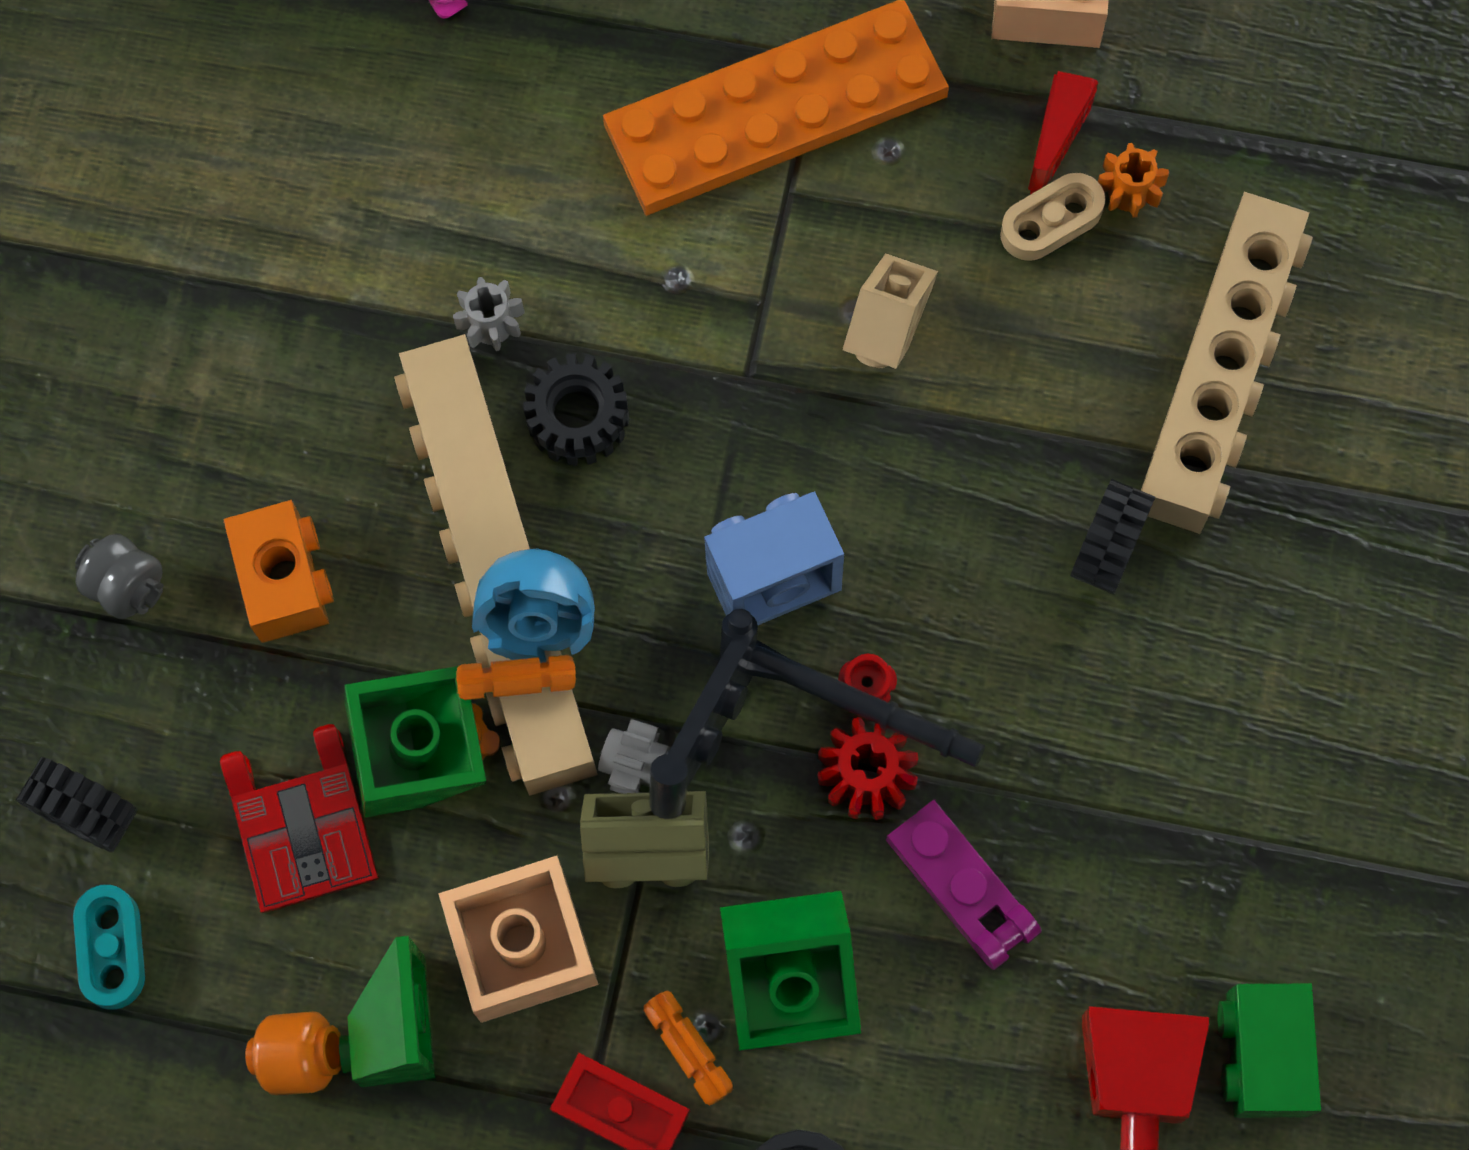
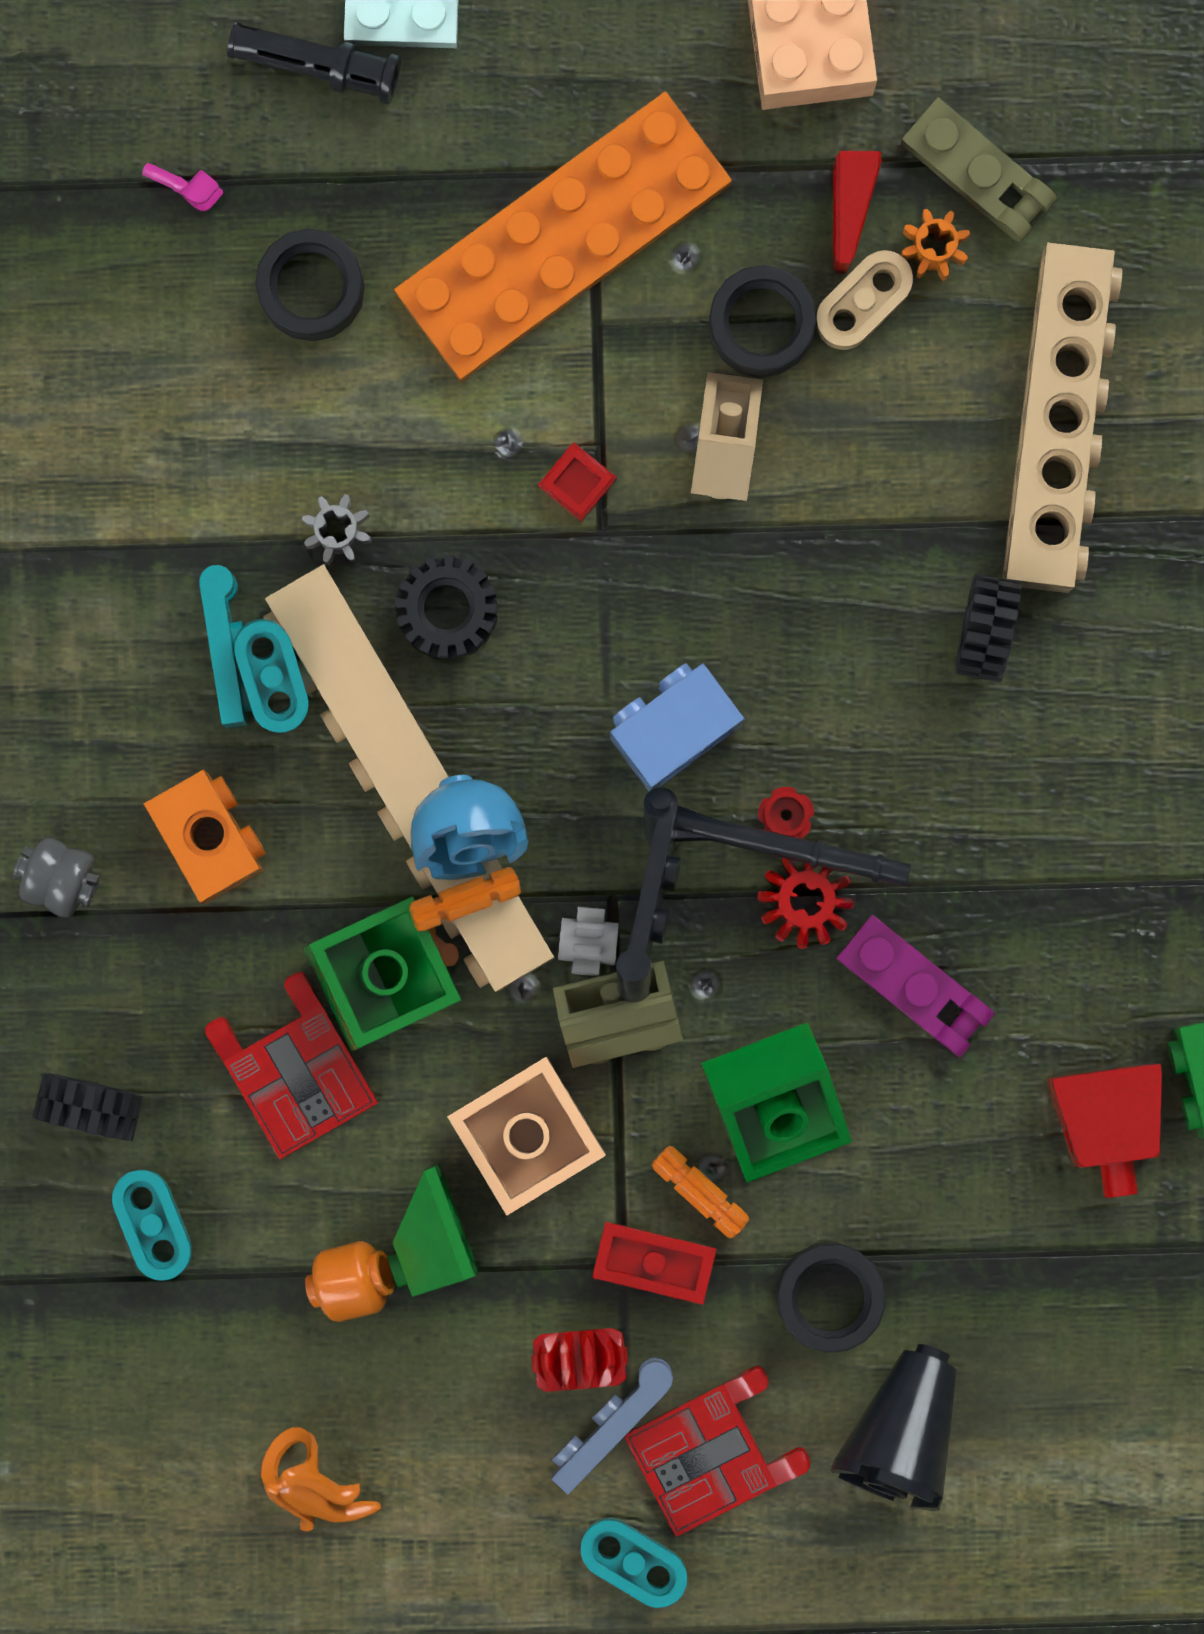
camera: 15 degrees left, 15 degrees up
none -> teal plate [199,565,252,729]
none -> teal plate [234,619,308,733]
none -> black tyre [255,228,365,342]
none -> red tile [538,442,617,523]
none -> black tyre [708,265,817,378]
none -> olive plate [900,97,1057,242]

